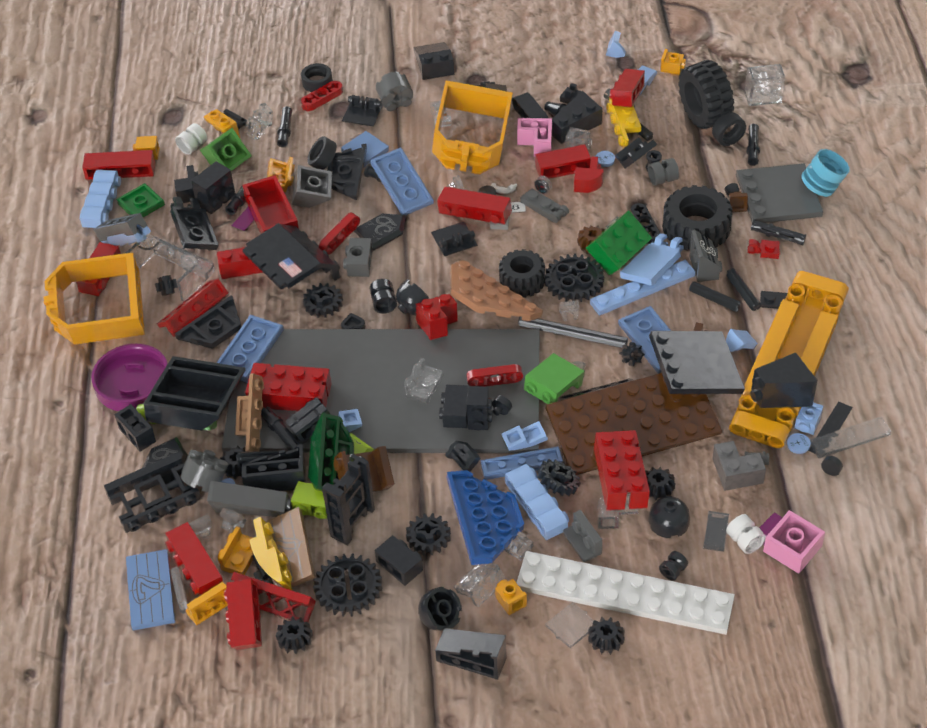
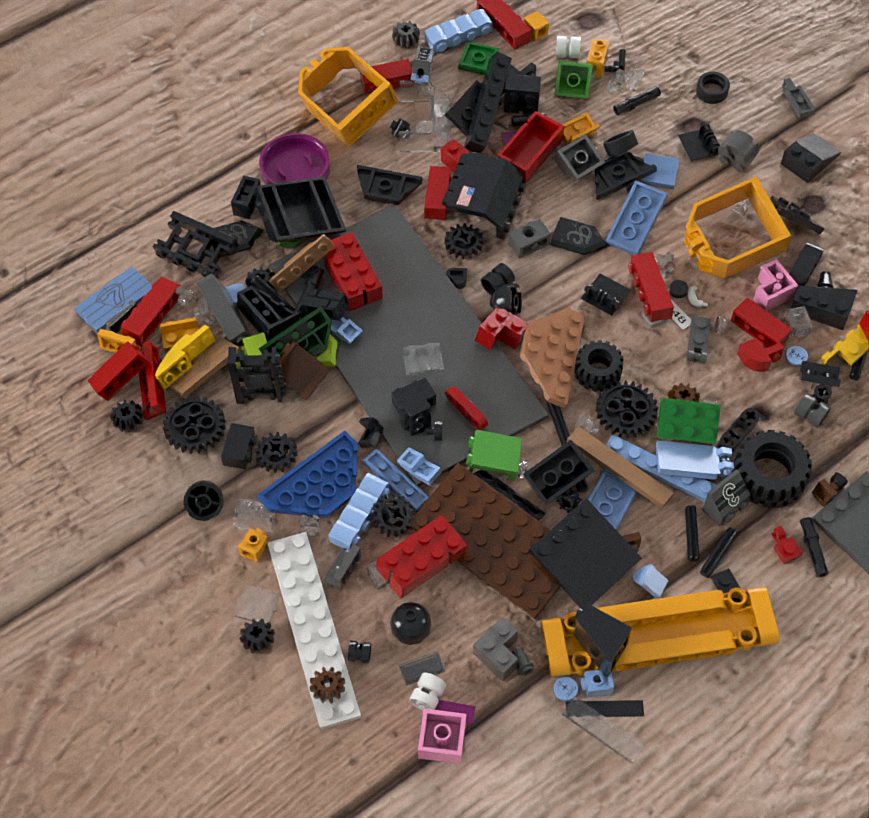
camera: 55 degrees right, 10 degrees up
red fence [156,278,229,337] -> none
dark grey brick [181,450,228,492] -> none
medium blue tile [217,315,284,383] -> none
red beam [301,81,343,111] -> none
red beam [319,212,360,255] -> none
wedge [435,628,507,680] -> none
black tile [560,83,581,104] -> none
black gear [645,466,676,501] -> none
black tile [821,456,843,476] -> none
none -> reddish brown gear [309,667,346,704]
none -> dark grey gear [392,21,420,48]
none -> red brick [424,166,453,220]
none -> black brick [464,51,512,154]
none -> black slope [523,440,595,506]
none -> medium nougat tile [566,427,674,508]
none -> dark grey hinge [782,77,816,119]

